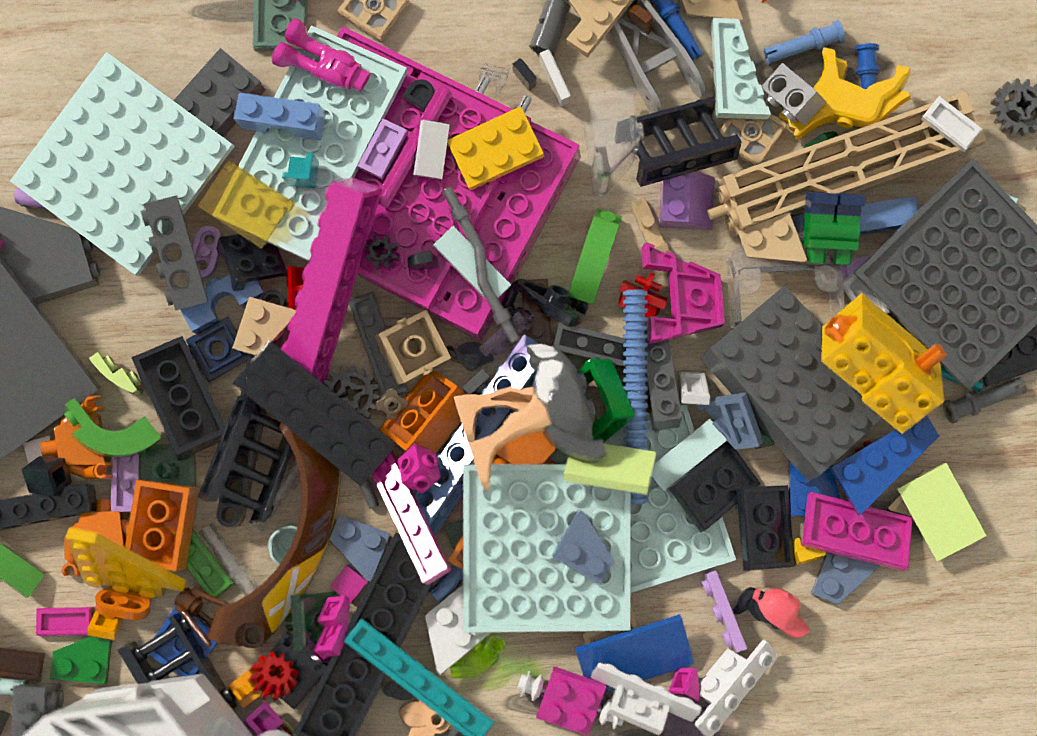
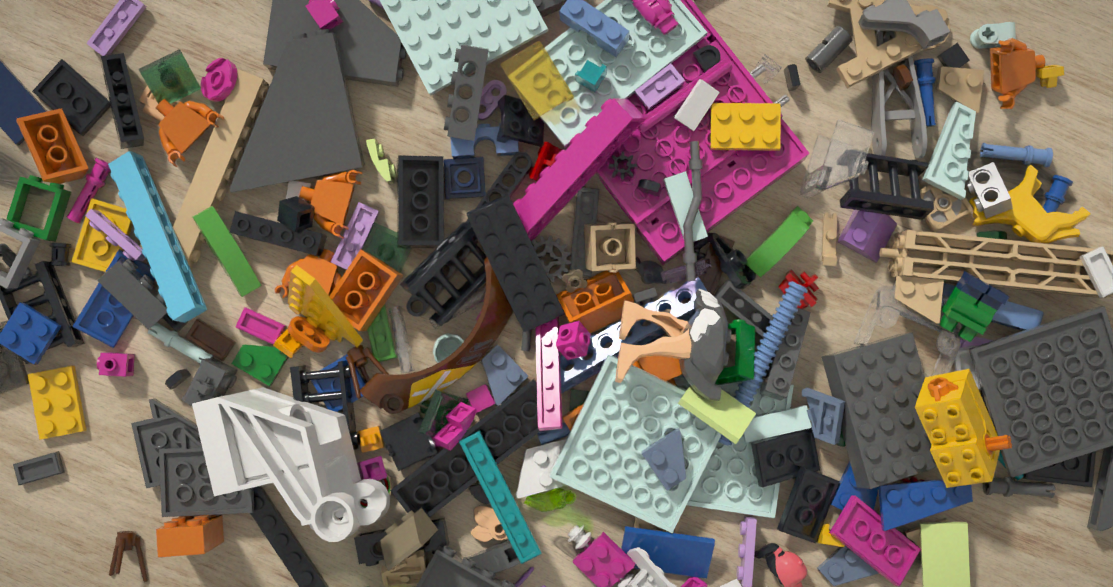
camera: 25 degrees right, 5 degrees up
bright green arch [64,398,161,458] -> none
tan wing [233,297,296,356] -> none
red gear [249,652,298,701] -> none
white tile [539,50,571,107] -> none
dark pink wing [641,243,725,344] -> none
white tile [678,371,710,405] -> none

